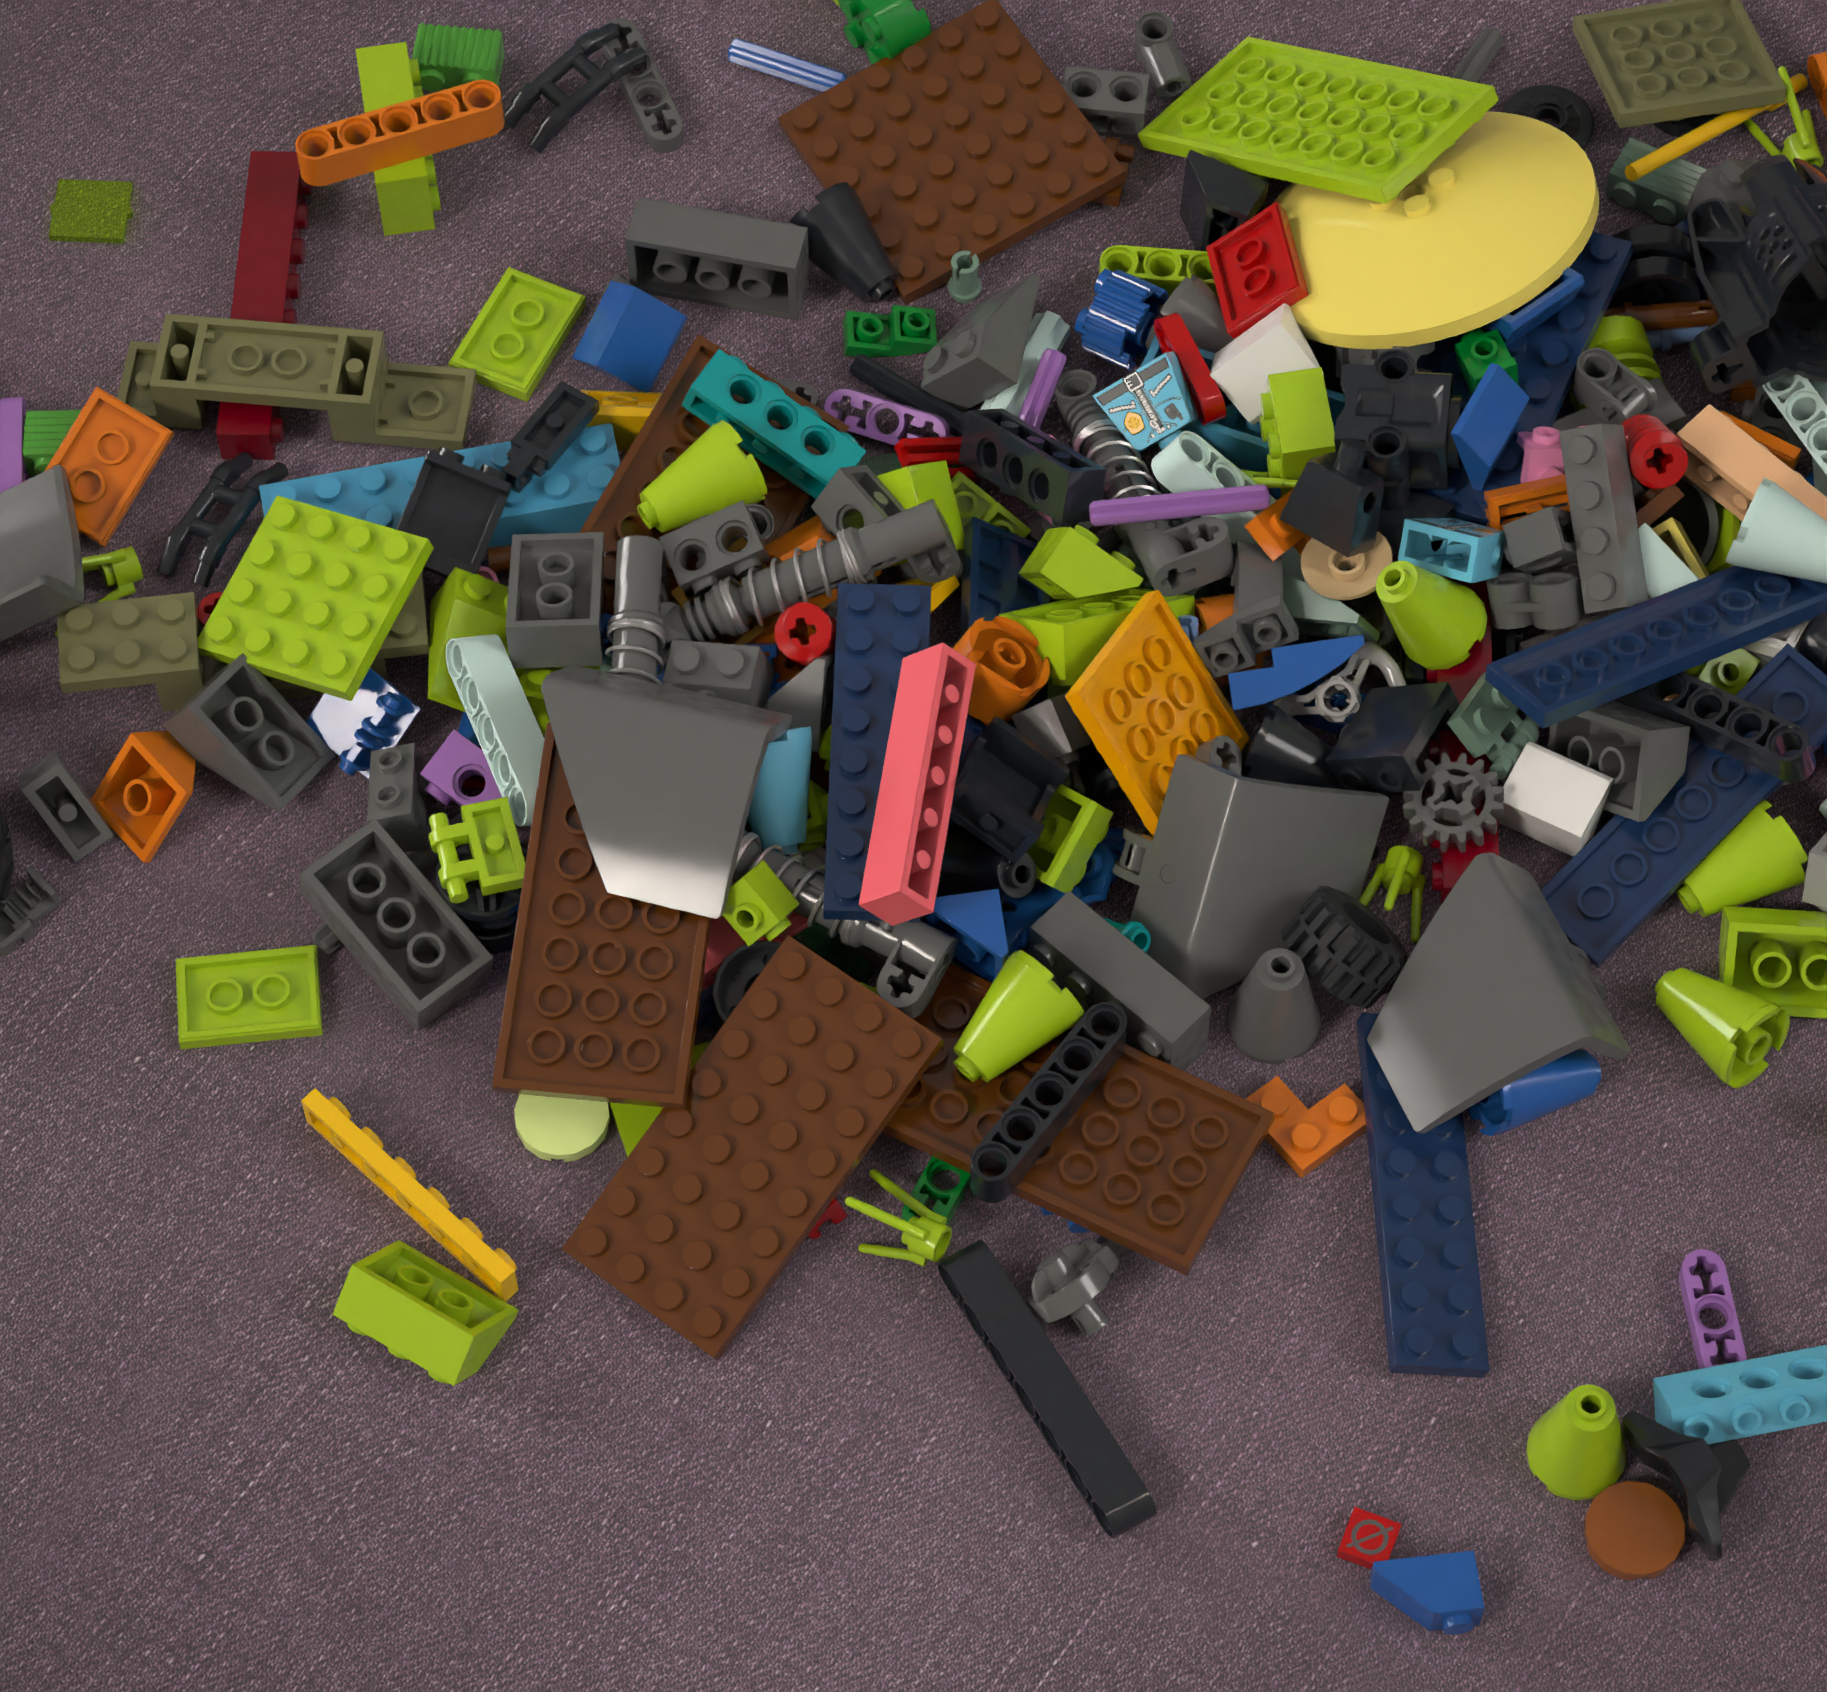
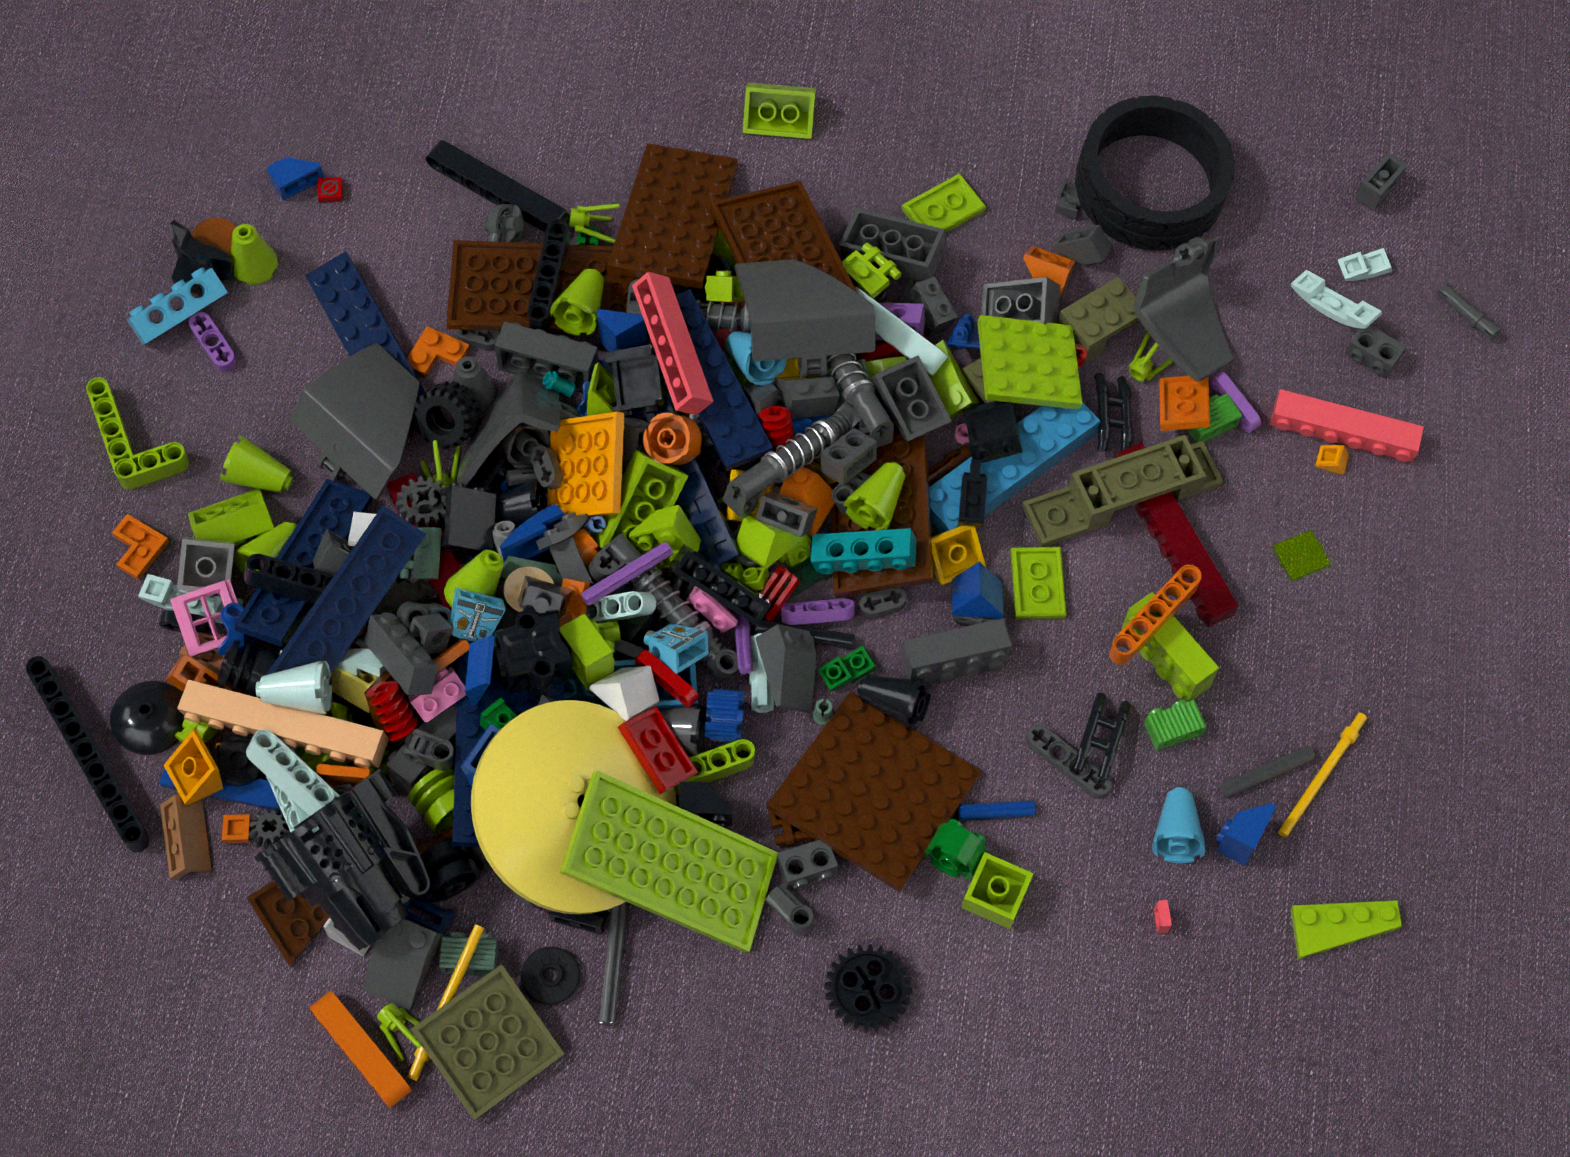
camera: 150 degrees right, 5 degrees up
yellow plate [301,1088,519,1302] -> none

